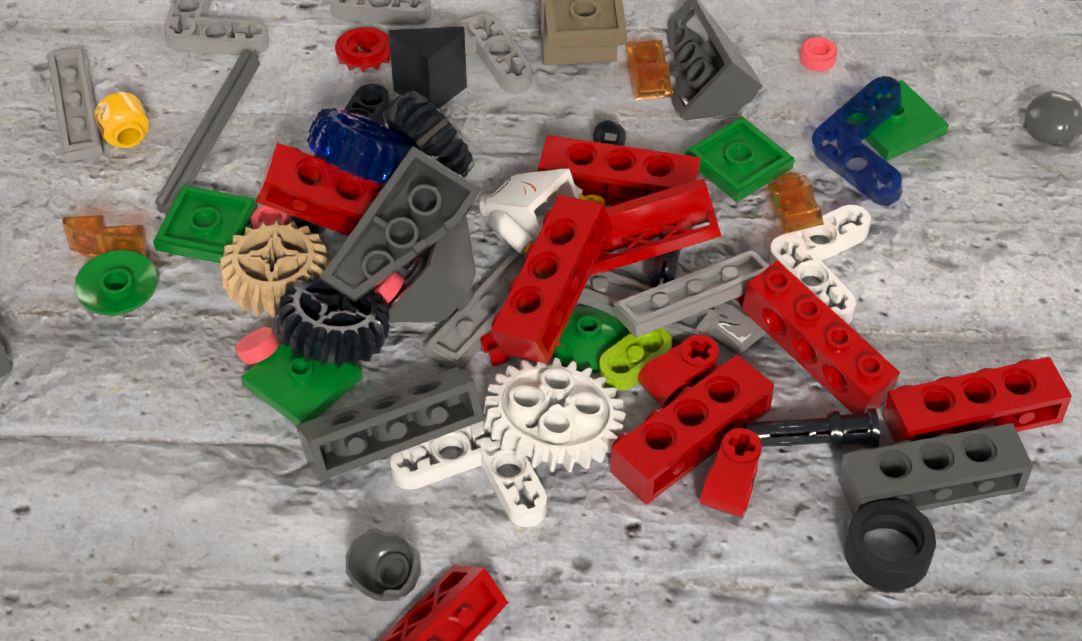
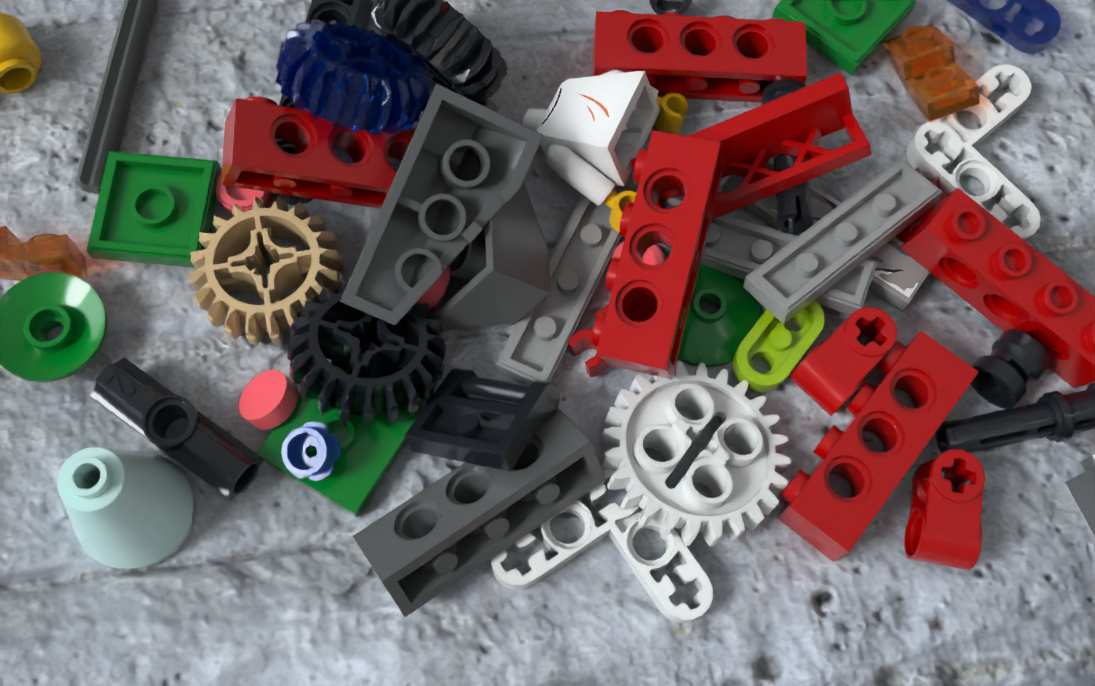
camera: 15 degrees left, 20 degrees up
none -> light aqua cone [57,447,195,569]
none -> black piece [90,357,264,501]
none -> plate [281,421,341,481]
none -> black plate [404,368,560,472]
none -> black wheel [971,329,1051,409]

